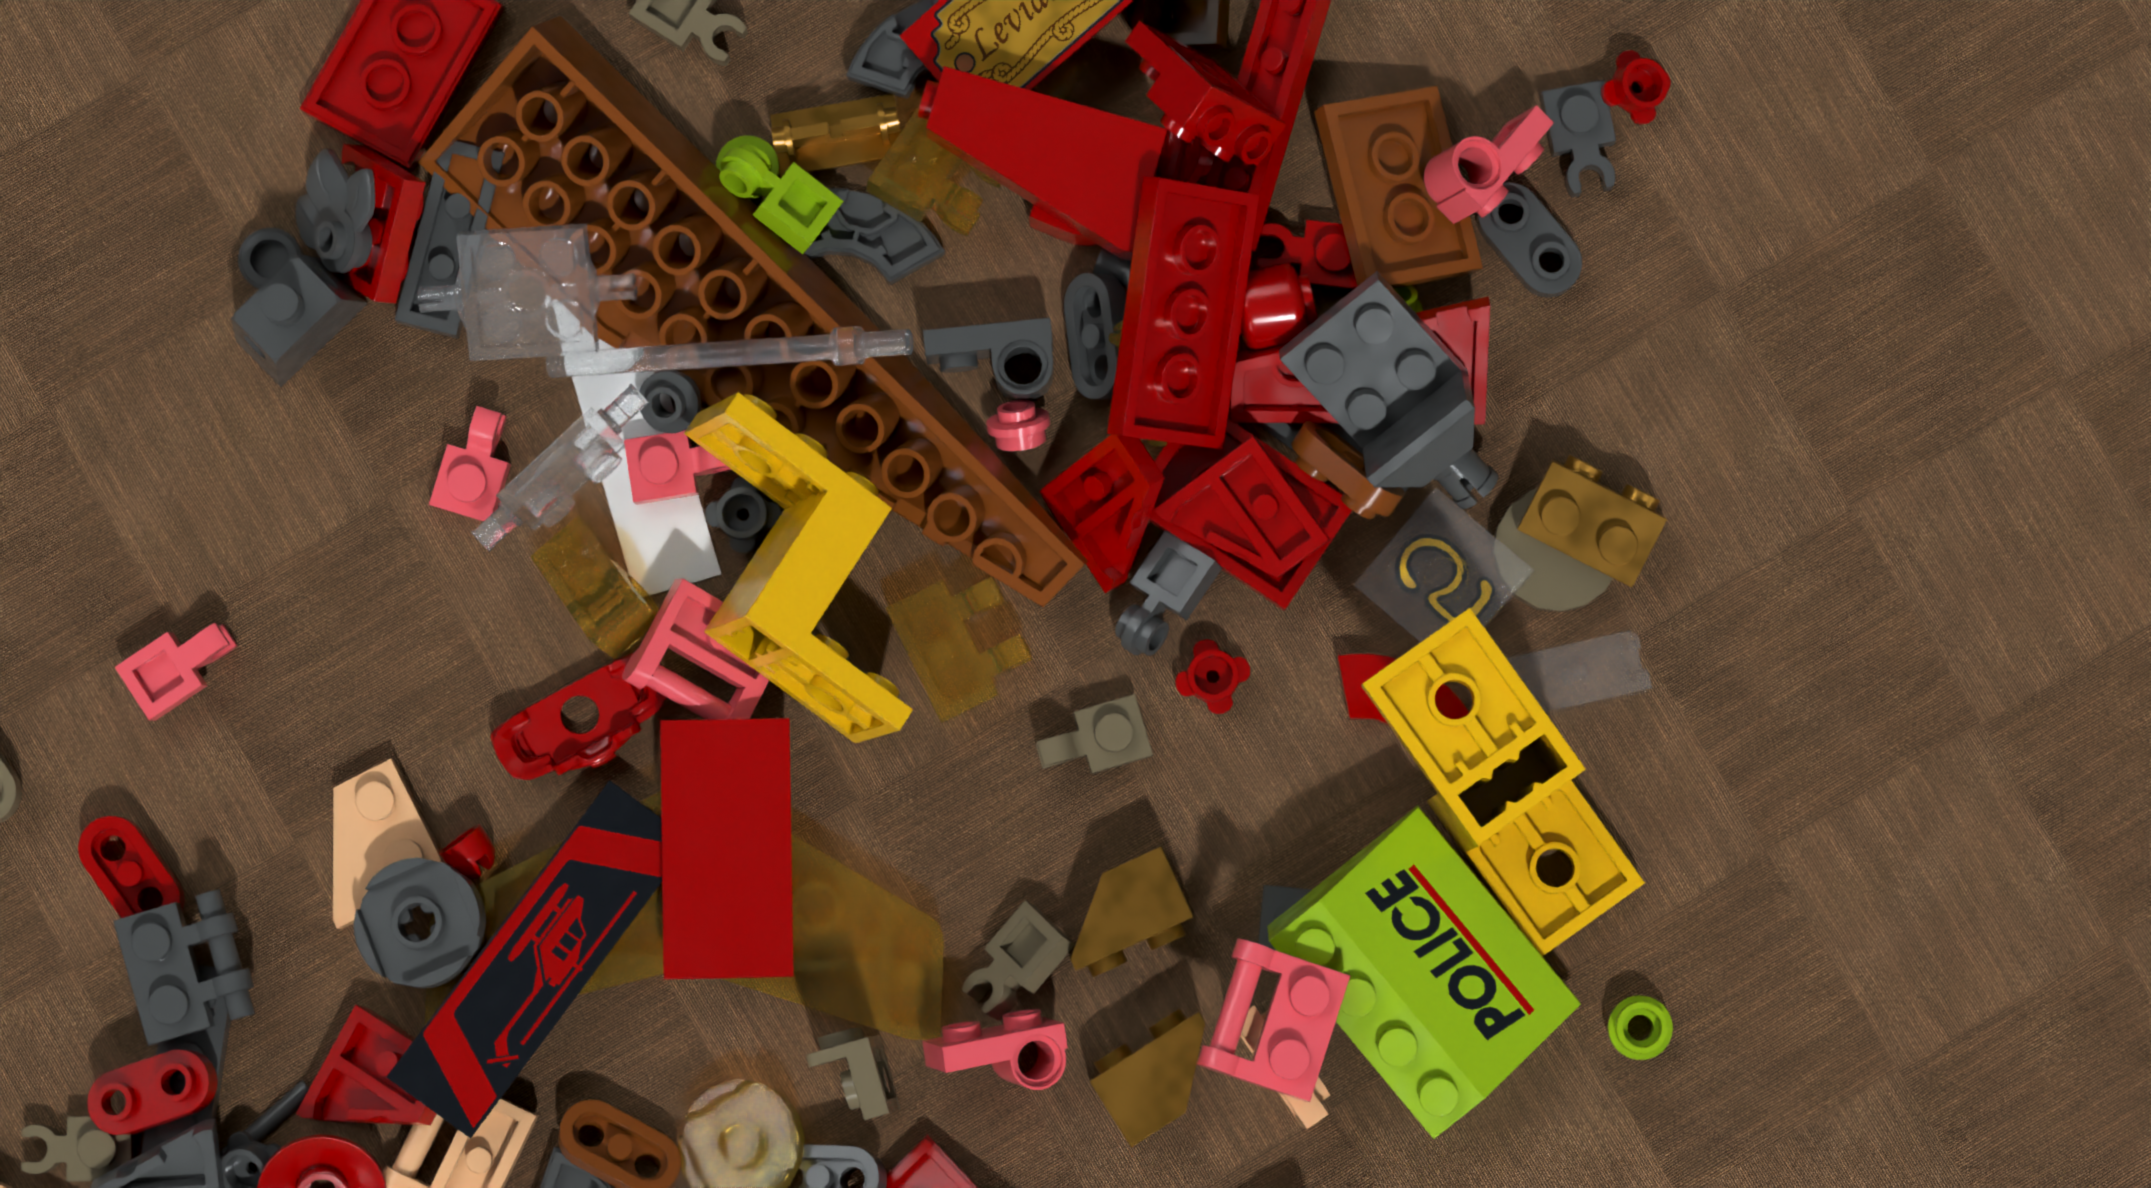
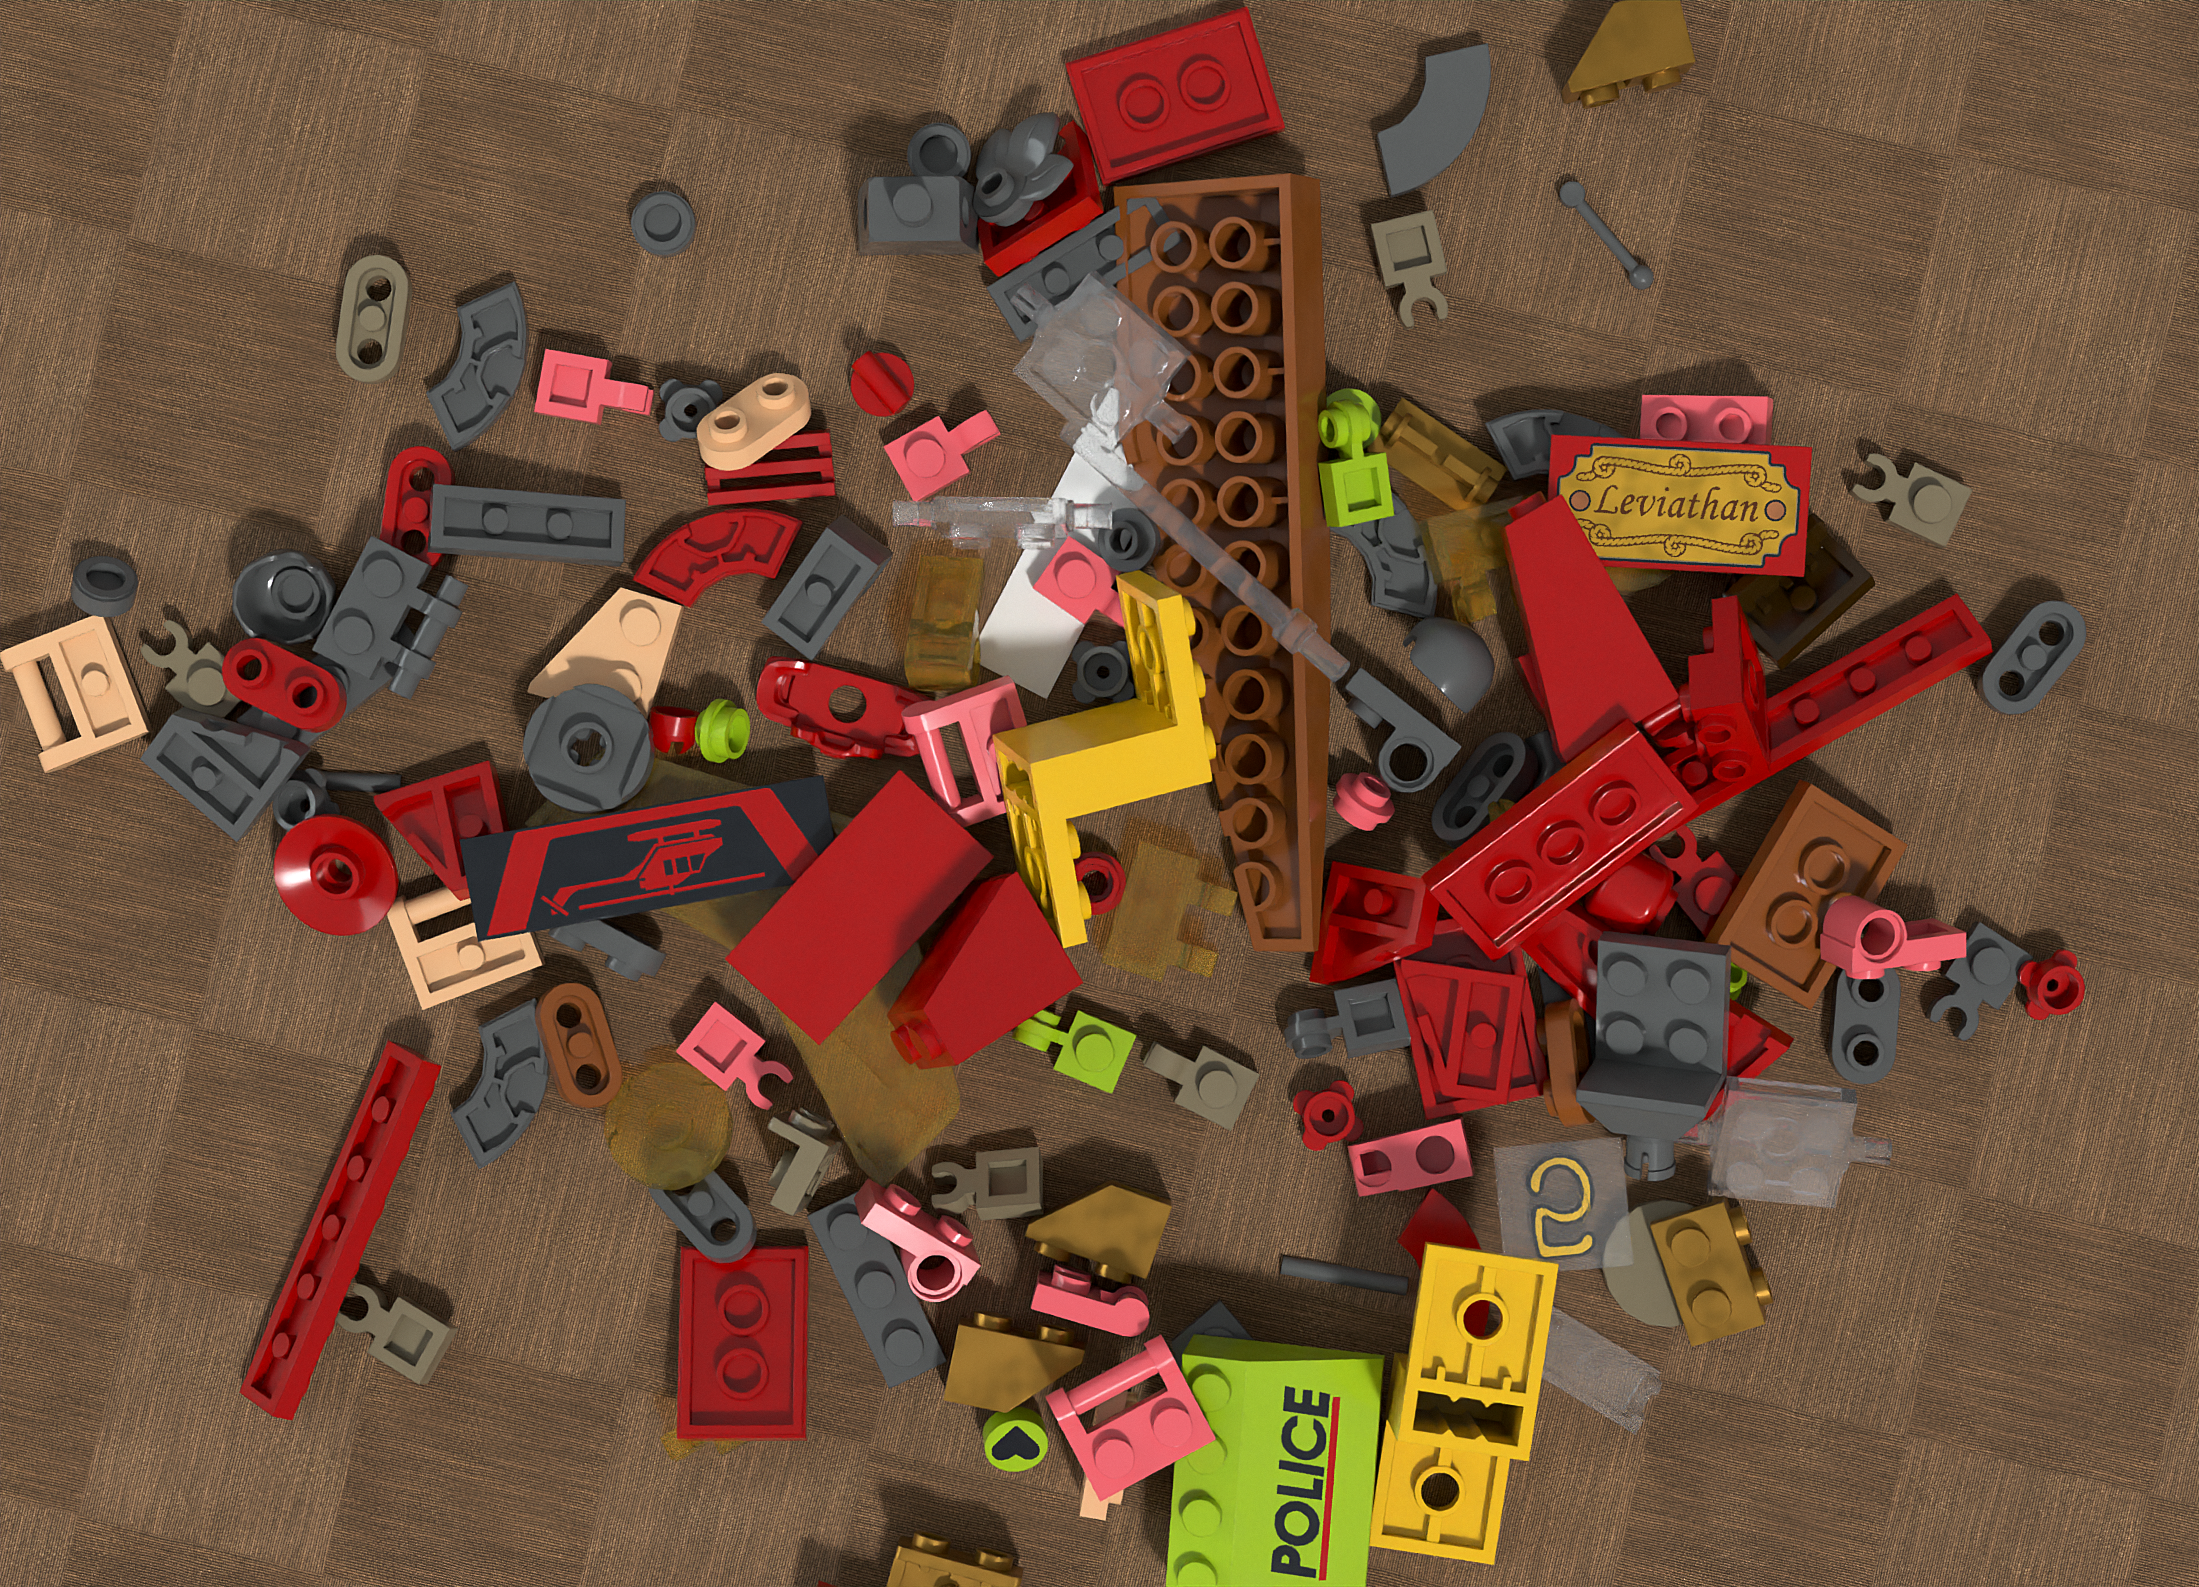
camera: 45 degrees right, 5 degrees up
none -> dark grey hair [232,549,337,646]
none -> dark grey tile [426,281,529,452]
none -> dark grey plate [428,484,626,567]
none -> dark grey plate [548,919,667,982]
none -> dark grey tile [631,191,697,258]
none -> red tile [632,509,804,609]
none -> dark grey plate [659,378,723,442]
none -> coral plate [676,1000,795,1110]
none -> lime plate [695,698,750,763]
none -> light nougat plate [697,373,811,471]
none -> red tile [705,429,836,506]
none -> dark grey plate [761,514,894,661]
none -> dark grey plate [807,1189,948,1389]
none -> red plate [851,350,915,417]
none -> red slope [887,871,1084,1070]
none -> lime tile [982,1407,1048,1472]
none -> lime plate [1012,1009,1137,1094]
none -> coral plate [1031,1264,1150,1337]
none -> red plate [1073,851,1126,915]
none -> dark grey piece [1280,1255,1408,1296]
none -> coral leg [1347,1116,1474,1197]
none -> dark grey hair [1402,617,1494,714]
none -> clear plate [1674,1076,1892,1209]

